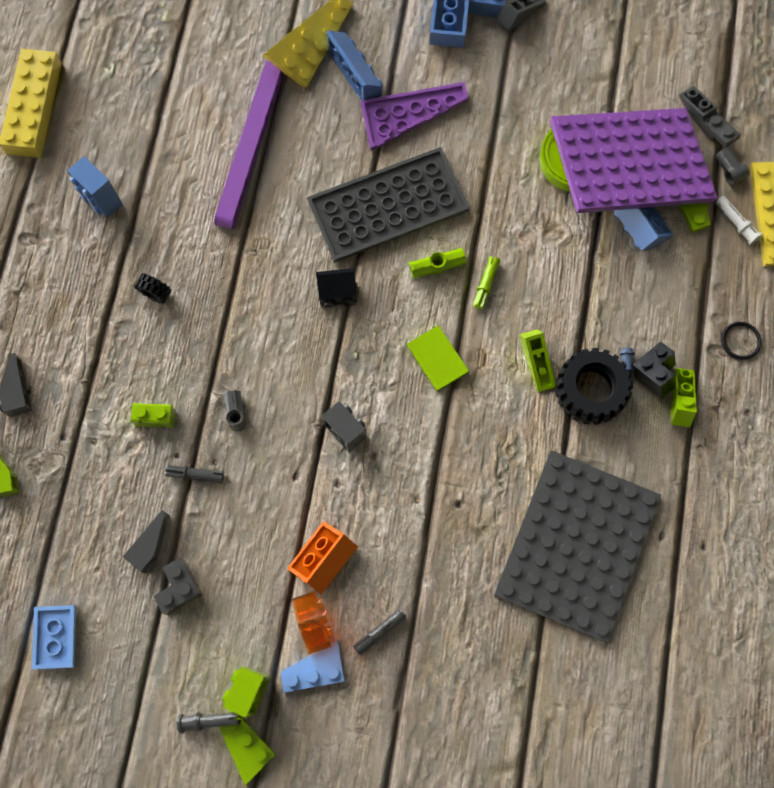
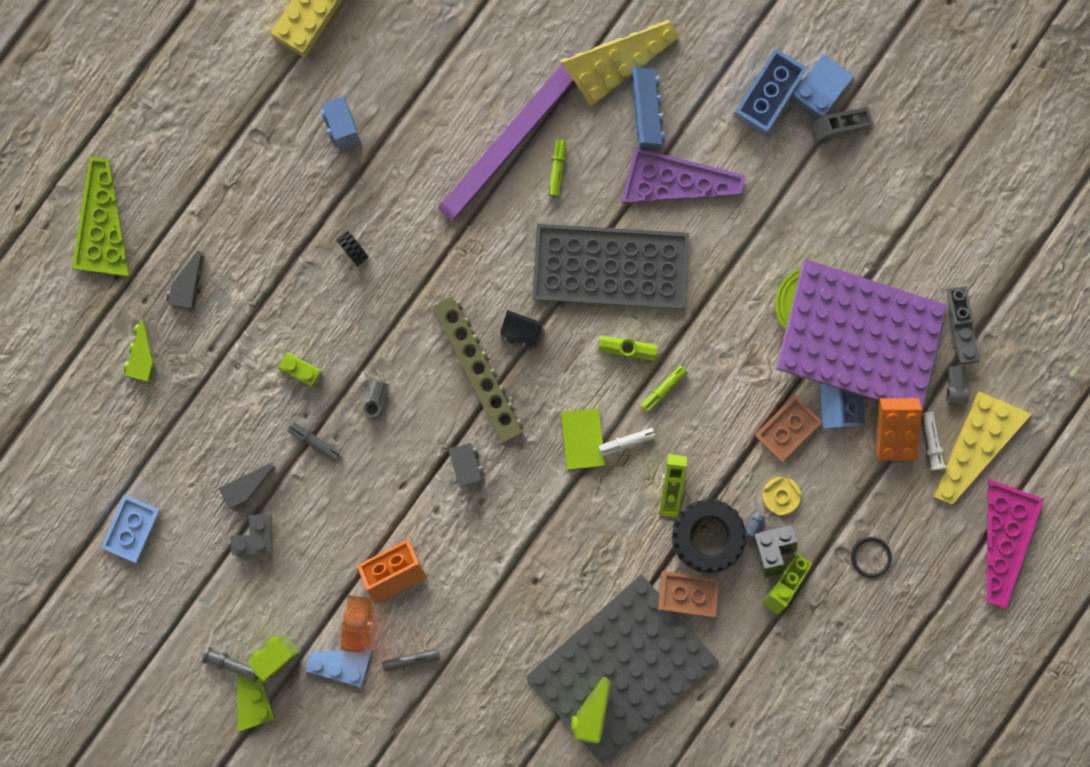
camera: 25 degrees right, 10 degrees up
none -> olive brick [432,296,524,444]
none -> lime axle [548,140,567,197]
none -> lime slope [571,677,609,743]
none -> white axle [599,428,656,456]
none -> nougat plate [658,571,719,618]
none -> nougat plate [754,395,823,463]
none -> light yellow tile [762,477,801,515]
none -> orange brick [875,398,922,461]

